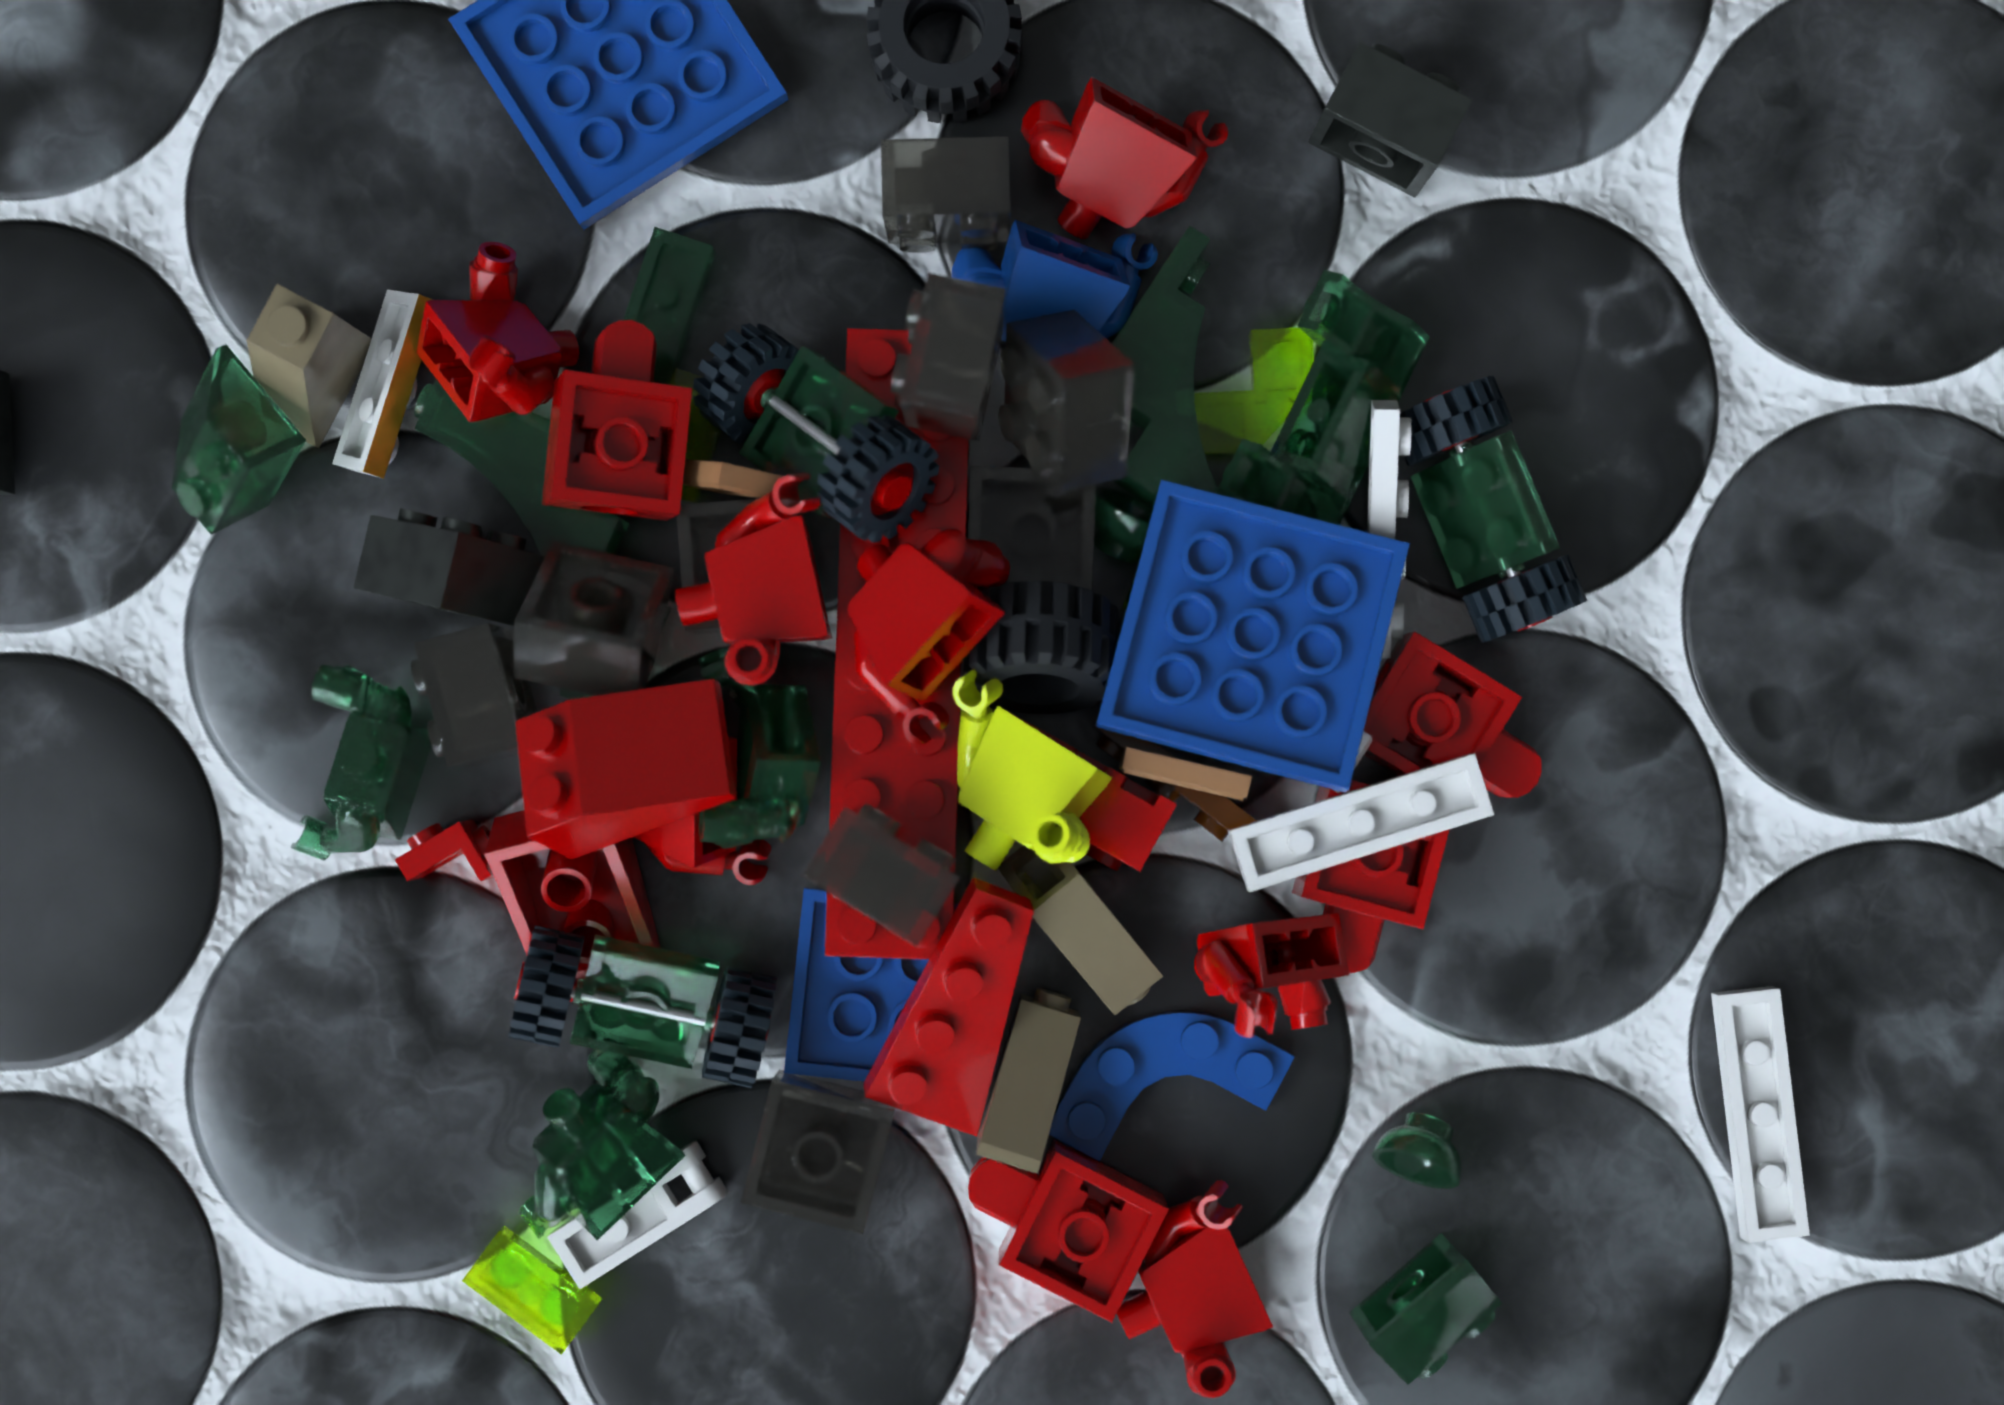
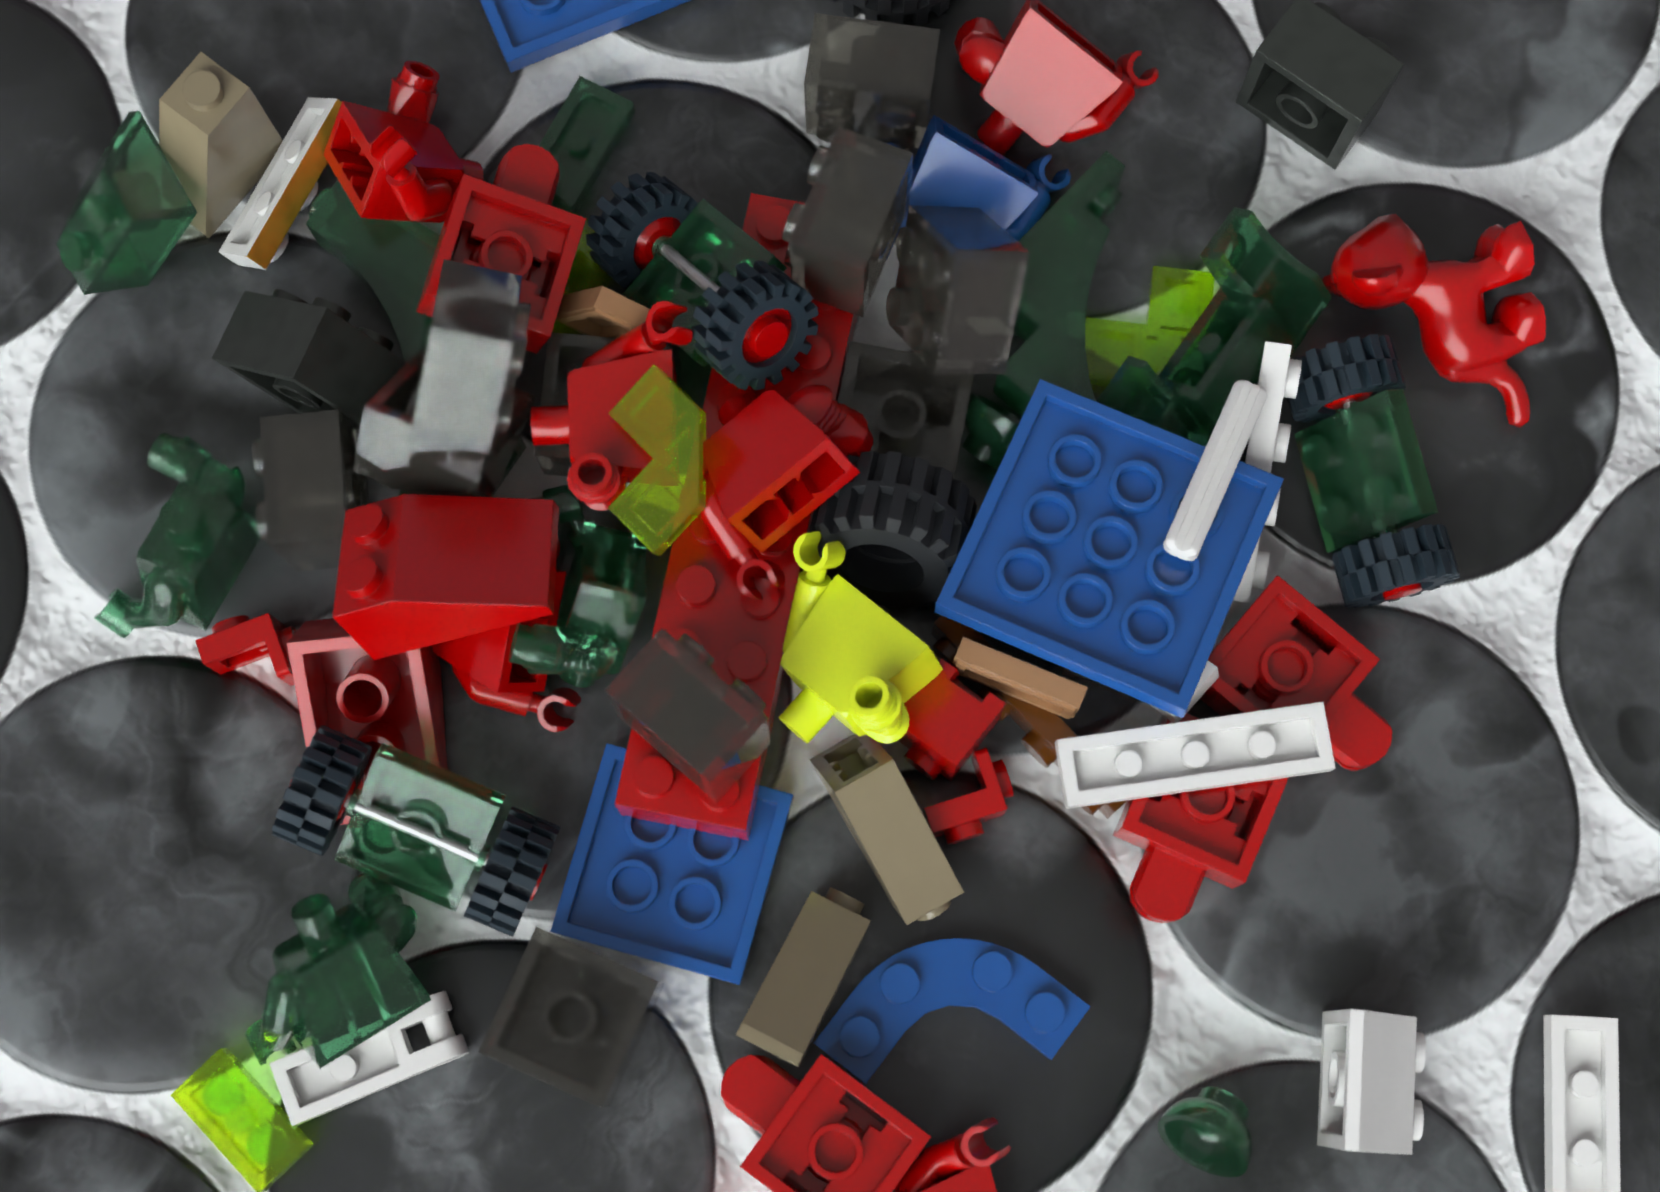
camera: 15 degrees right, 10 degrees down
red wing [863,877,1034,1137] -> none
red torso [1194,913,1349,1038] -> none
none -> clear smoke brick [409,259,531,456]
none -> clear neon green tile [608,364,706,556]
none -> red bracket [923,747,1014,845]
none -> white axle [1163,380,1267,561]
none -> white slope [1317,1009,1426,1155]
none -> red animal [1320,214,1546,427]

